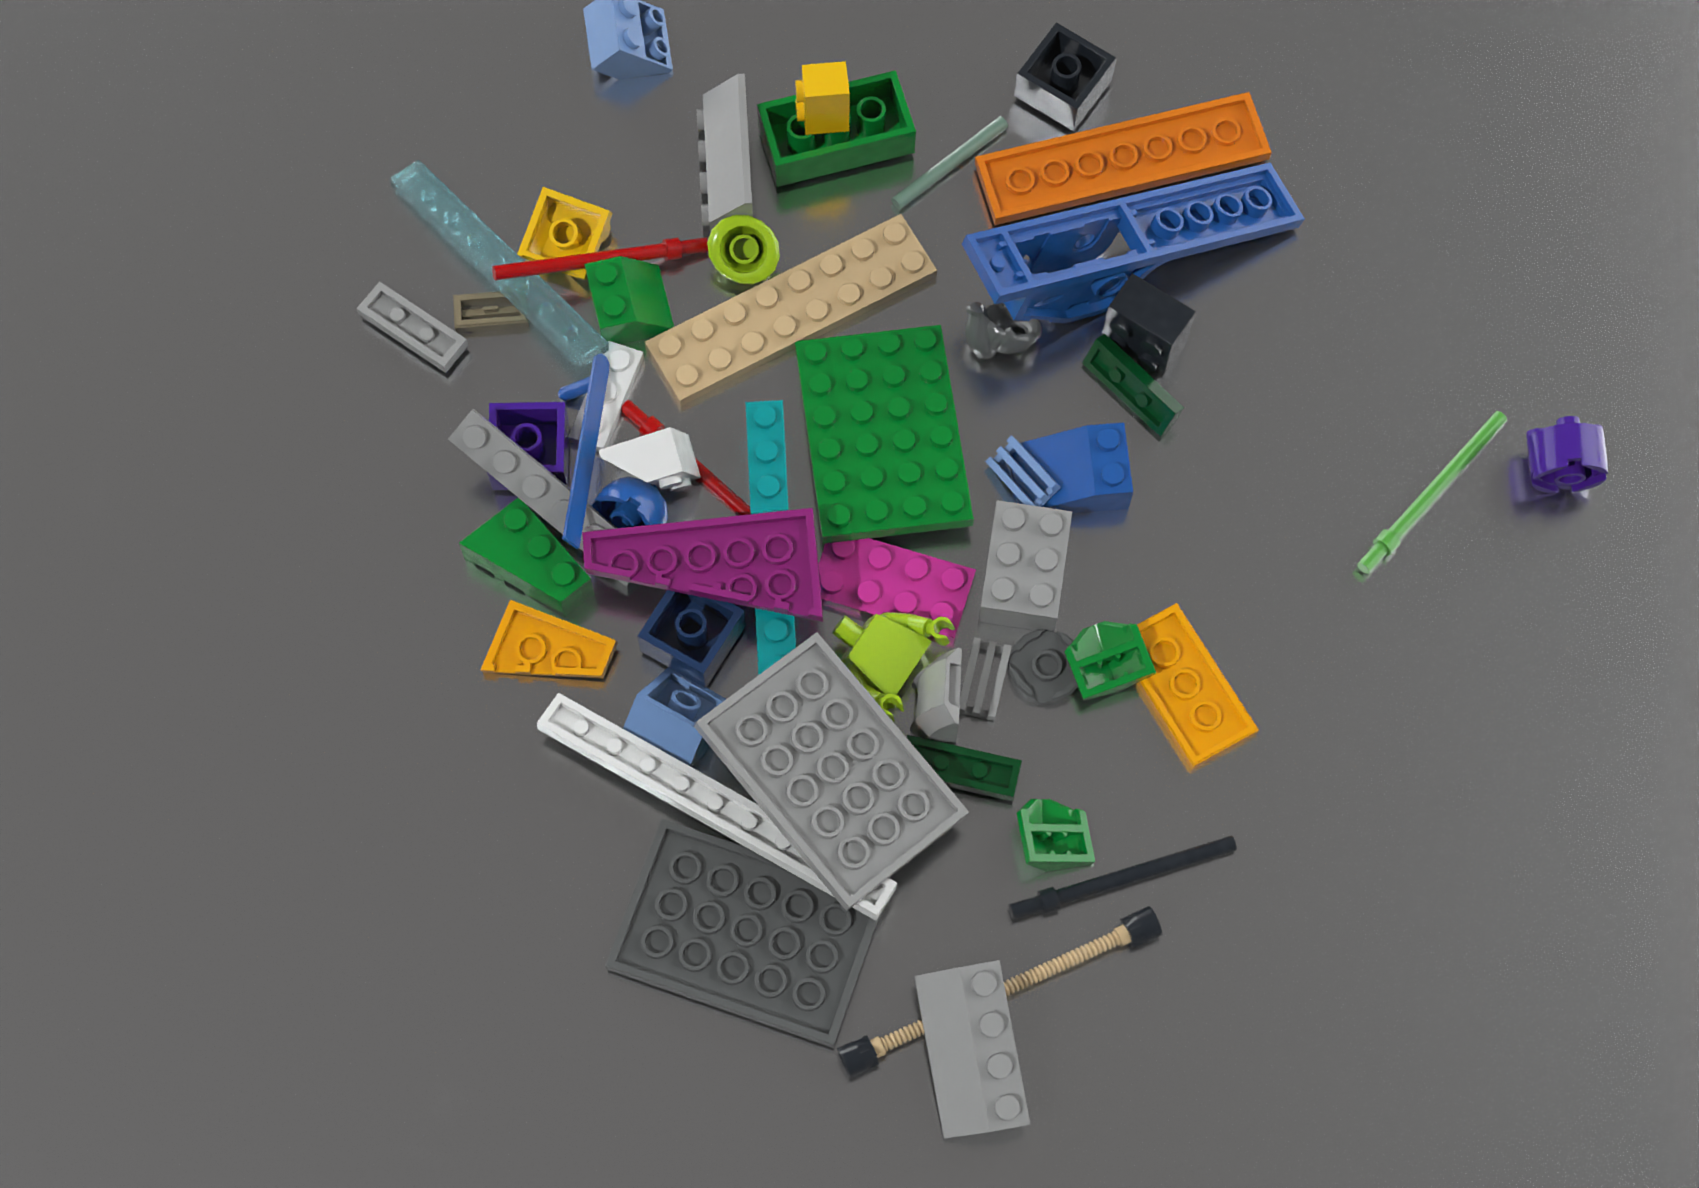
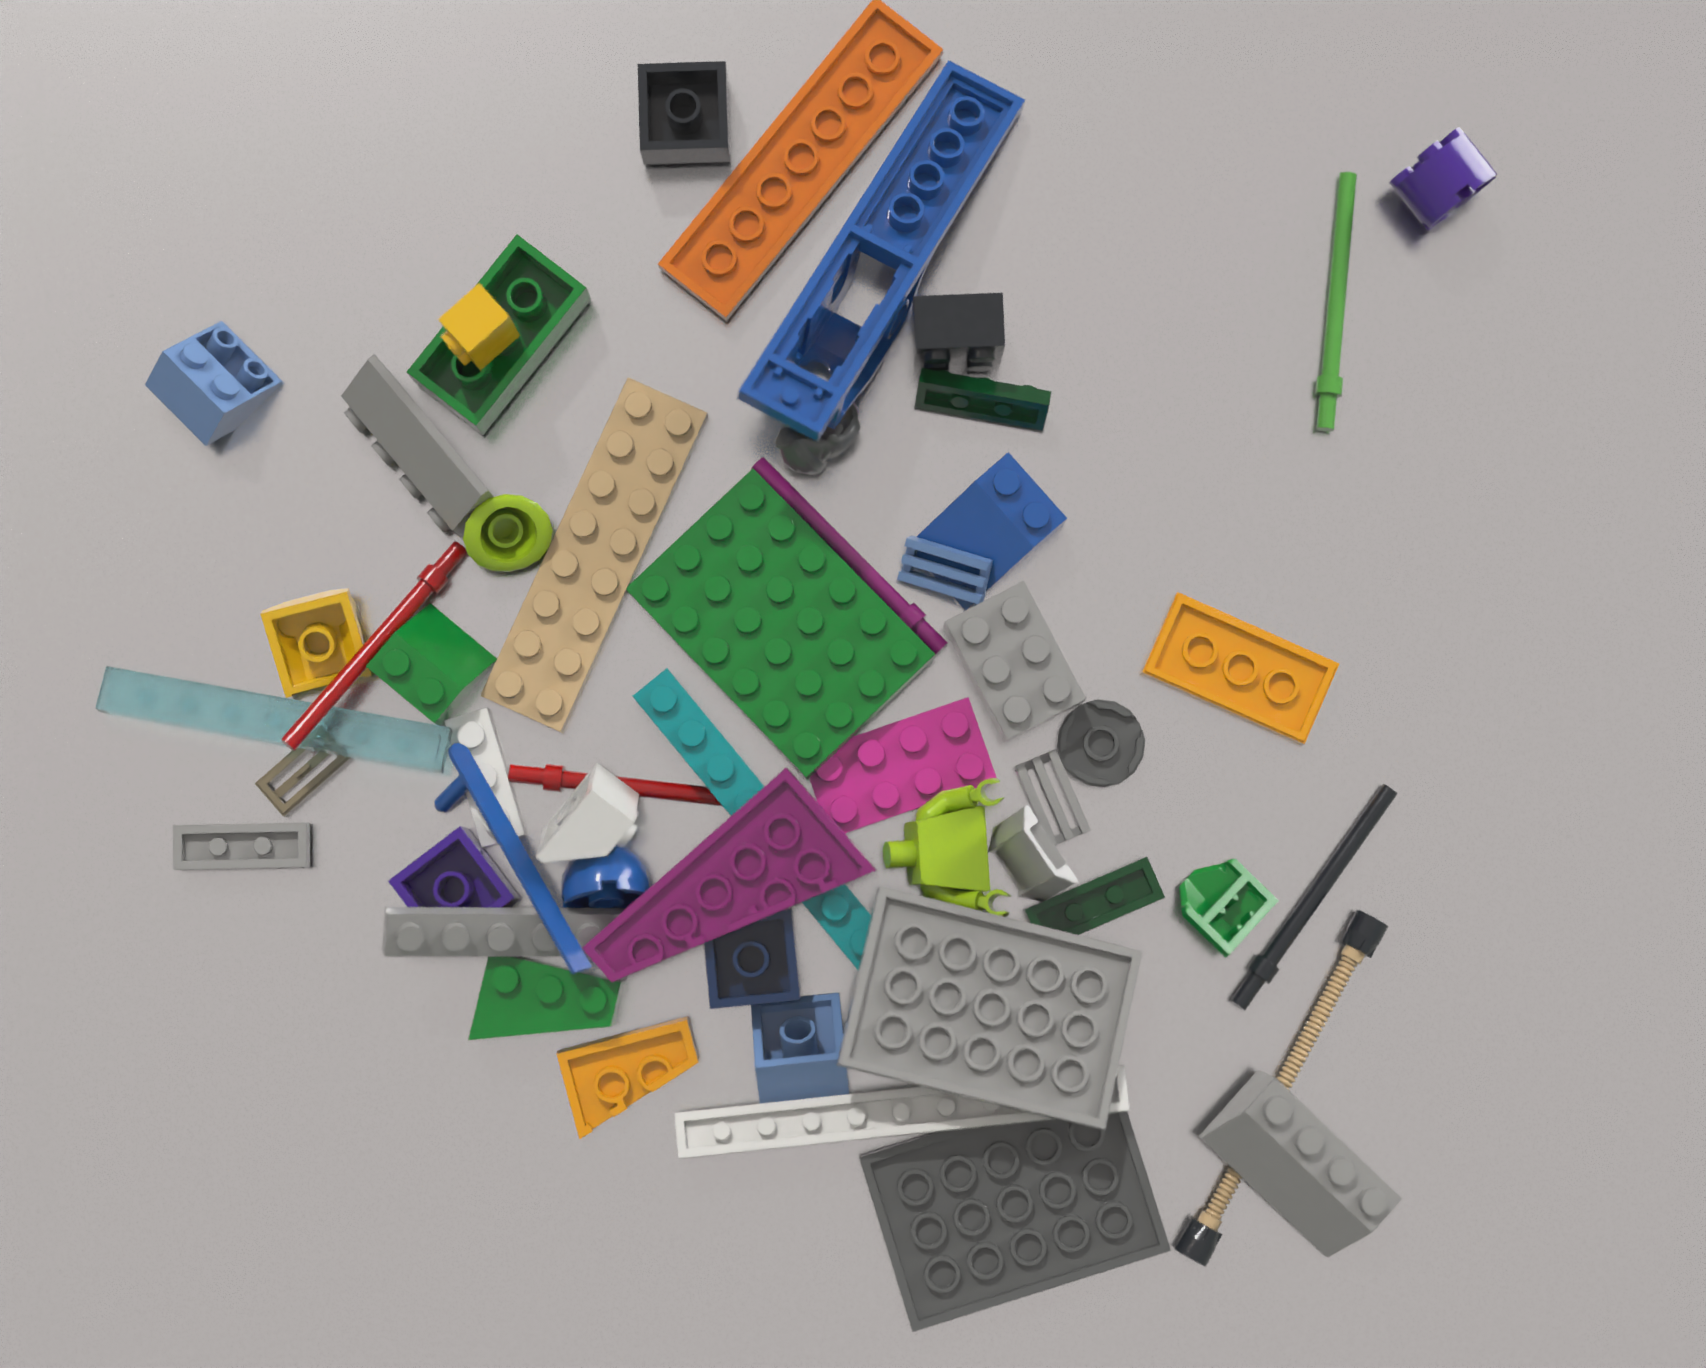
camera: 35 degrees left, 15 degrees up
sand green bar [891,116,1008,210] -> none
green slope [1064,621,1156,701] -> none
none -> magenta bar [751,457,948,655]

